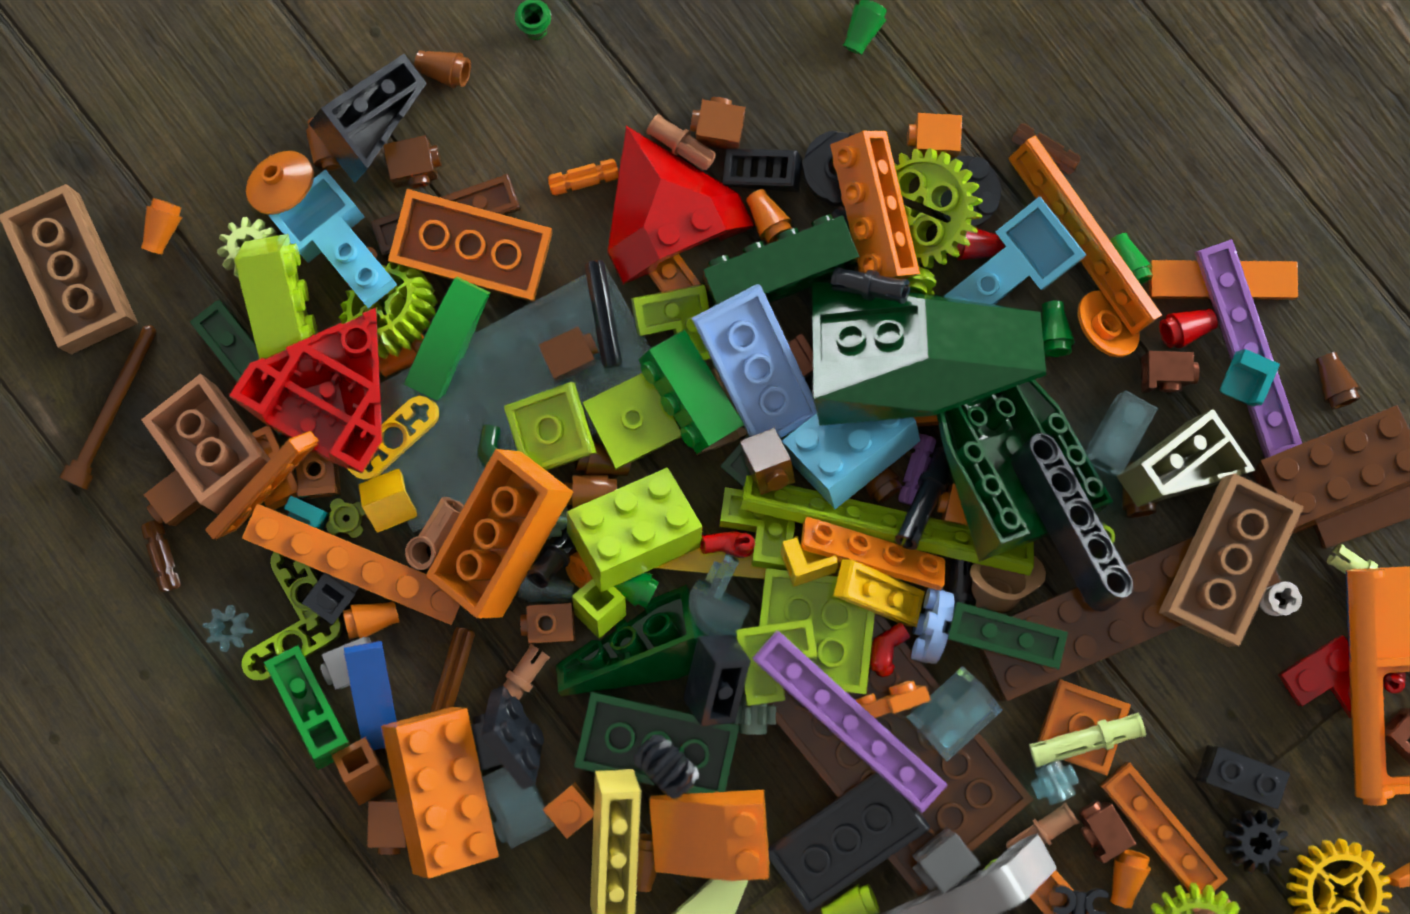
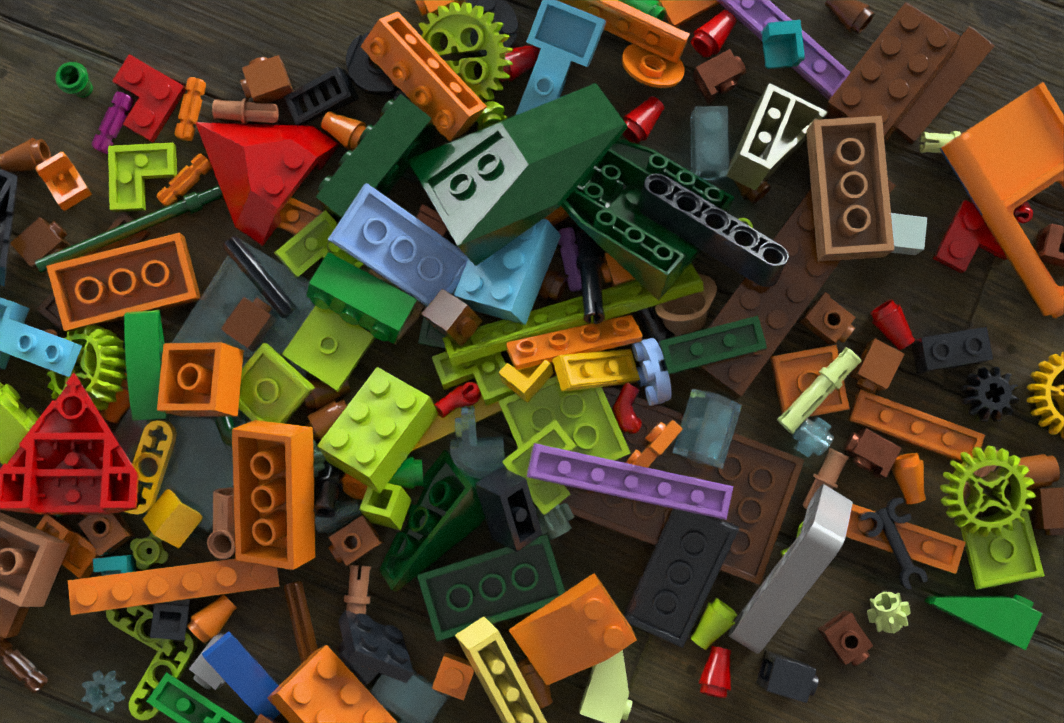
camera: 30 degrees left, 0 degrees up
orange tile [205,431,319,539] -> none
black gear [633,734,699,799] -> none
black pin [831,267,910,304] -> none
dark grey brick [912,827,981,894] -> none
green cone [1041,301,1075,357] -> none
white bush [1259,582,1302,616] -> none
none -> orange bracket [35,152,92,211]
none -> dark green bar [35,185,224,273]
none -> magenta axle [91,91,133,154]
none -> lime plate [108,142,177,212]
none -> red plate [112,54,186,143]
none -> orange brick [157,342,244,417]
none -> orange axle [174,77,206,141]
none -> red cone [622,96,665,144]
none -> dark orange brick [800,292,856,346]
none -> dark orange brick [850,339,905,393]
none -> red cone [870,299,915,350]
none -> light aqua brick [891,213,927,255]

